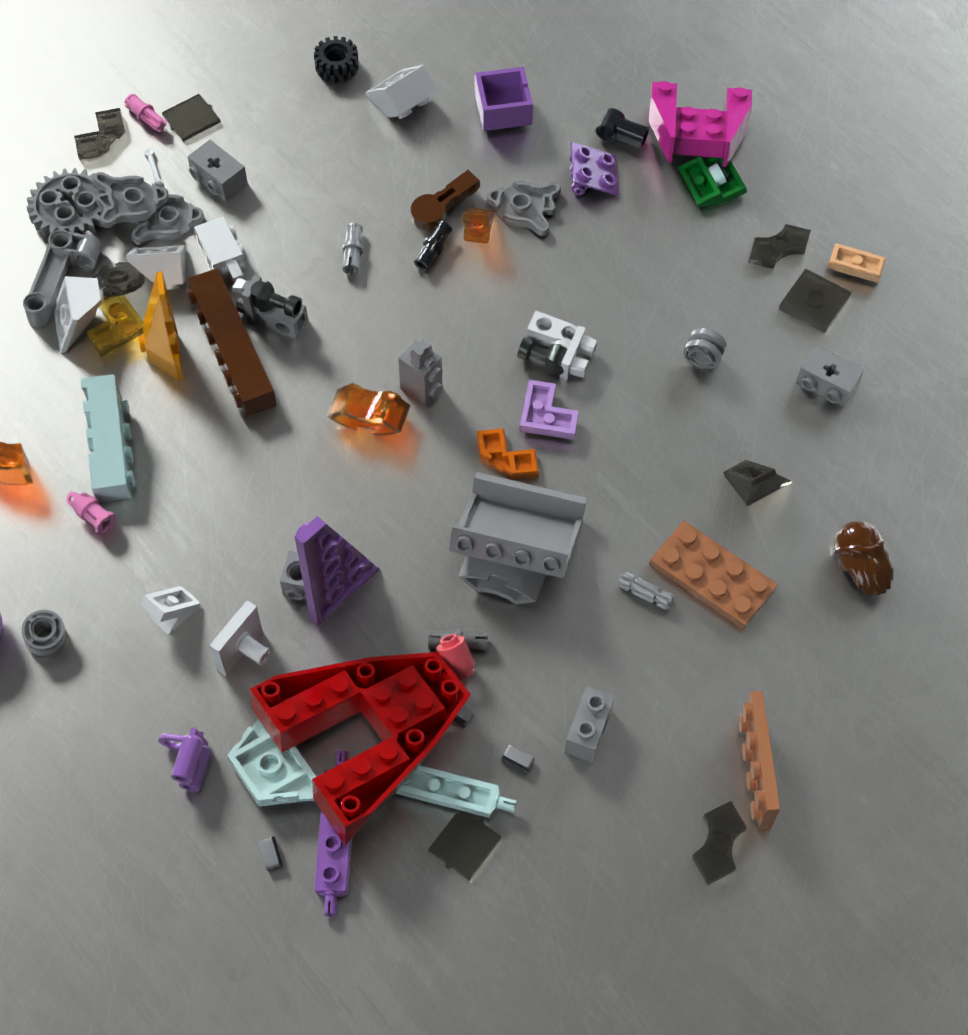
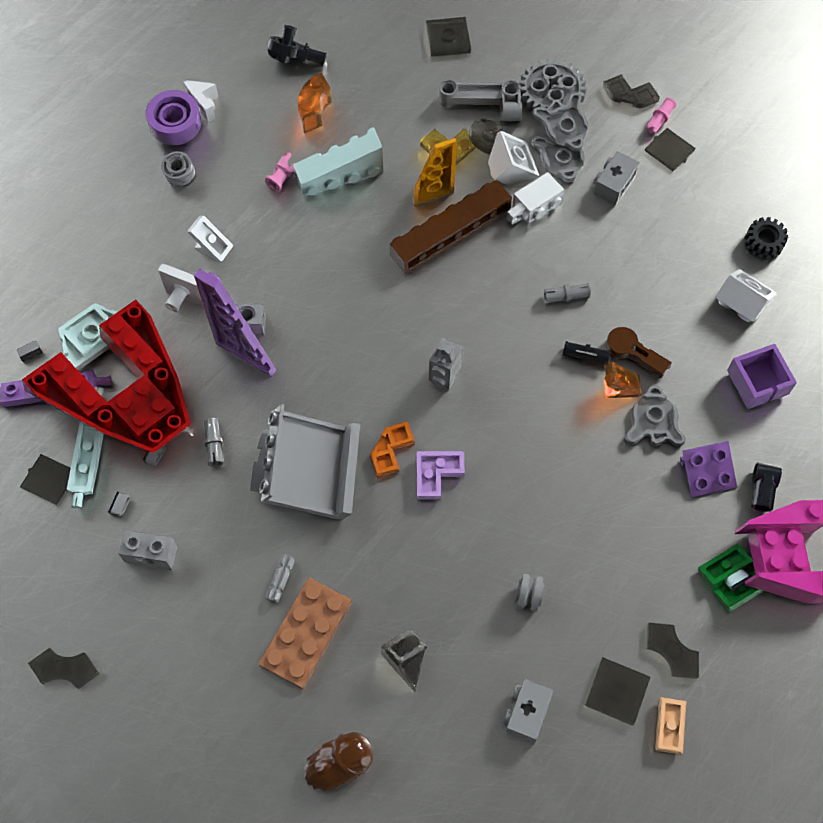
camera: 80 degrees right, 5 degrees up
white slope [53,276,103,353] -> none
white hinge [144,148,164,187] -> none
medium lavender piece [158,727,211,792] -> none
light grey hips [232,275,308,340] -> none
clear orange brick [327,383,411,435] -> none
coral brick [437,634,475,680] -> none
white hips [517,311,597,380] -> none
nougat plate [738,691,780,831] -> none

